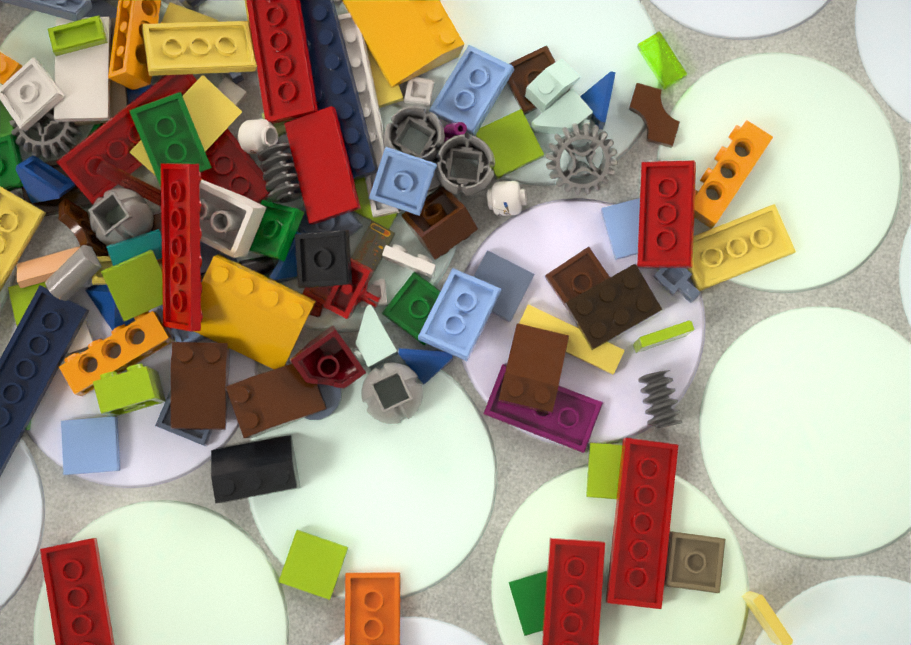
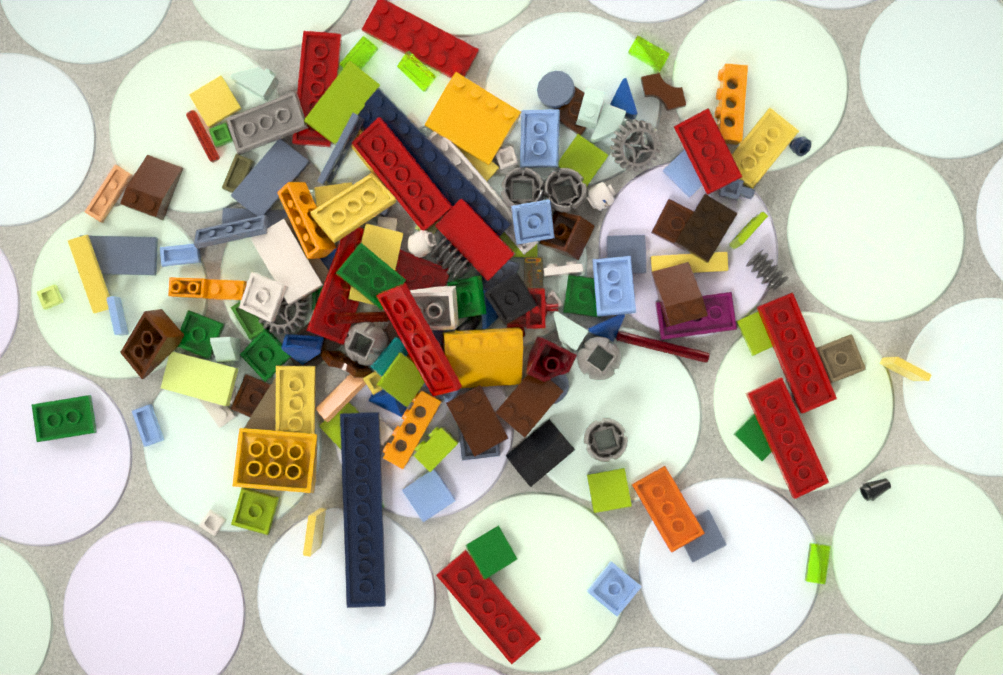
camera: 30 degrees left, 5 degrees up
light grey brick [45,245,102,301] -> none
lime tile [48,15,108,56] -> none
magenta arm [444,122,467,143] -> none
none -> green tile [465,525,518,579]
none -> sand blue tile [537,71,575,109]
none -> light grey piece [583,418,628,462]
none -> dark red axle [616,331,710,363]
none -> dark blue tile [789,136,812,156]

